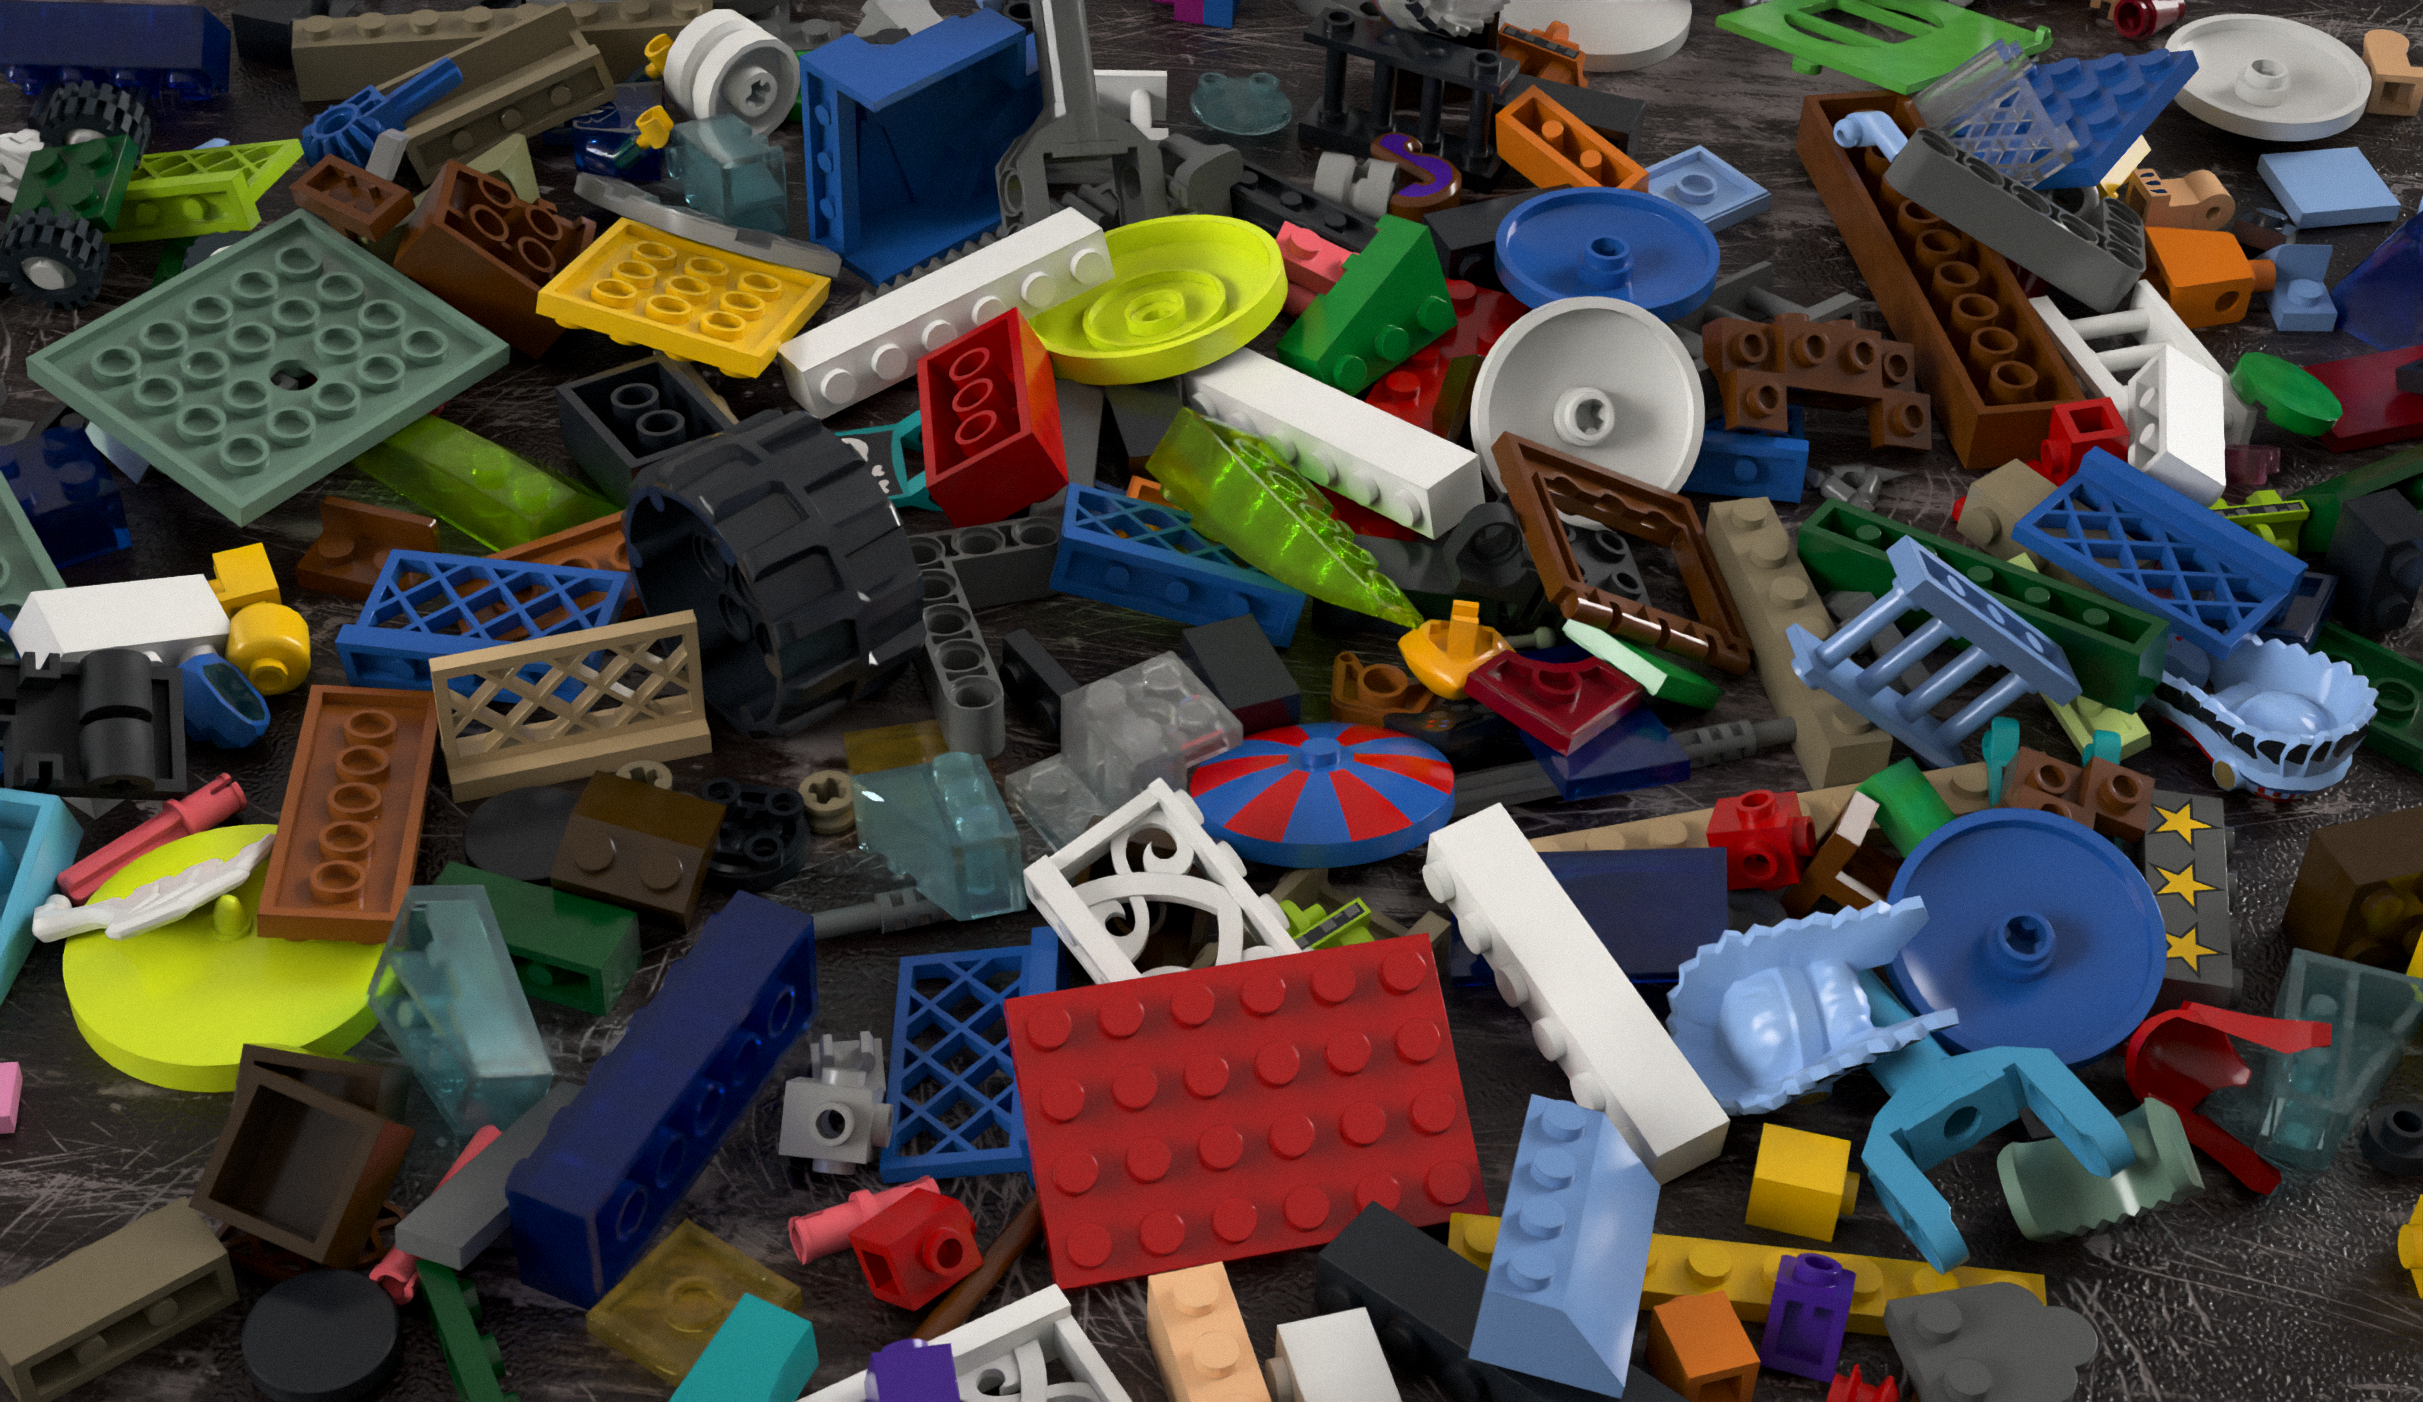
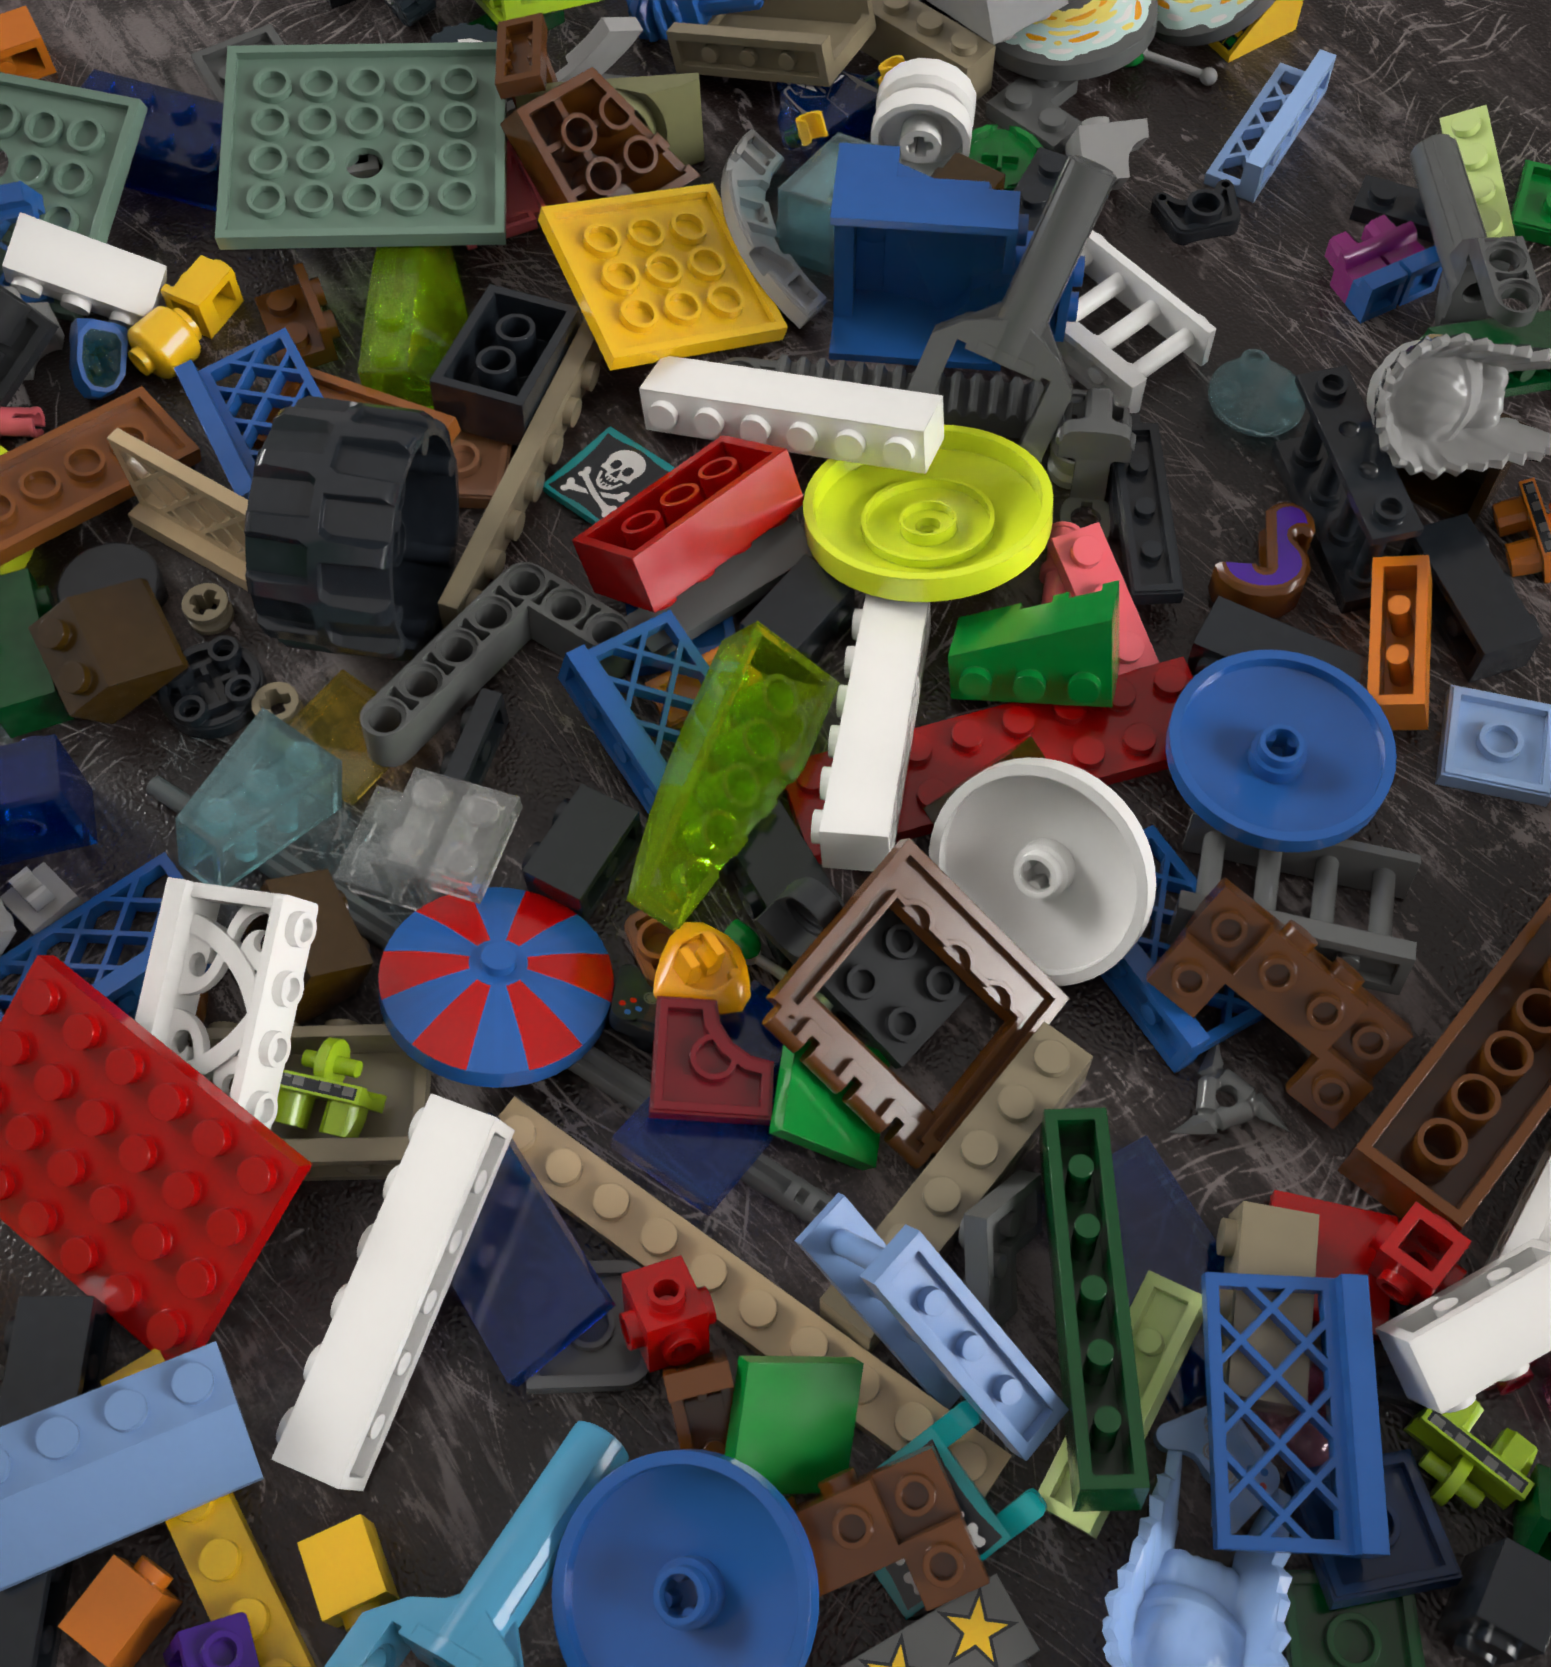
camera: 55 degrees right, 20 degrees up
light grey wheel [1313,151,1399,222] -> none
light blue piece [1665,895,1959,1116] -> none

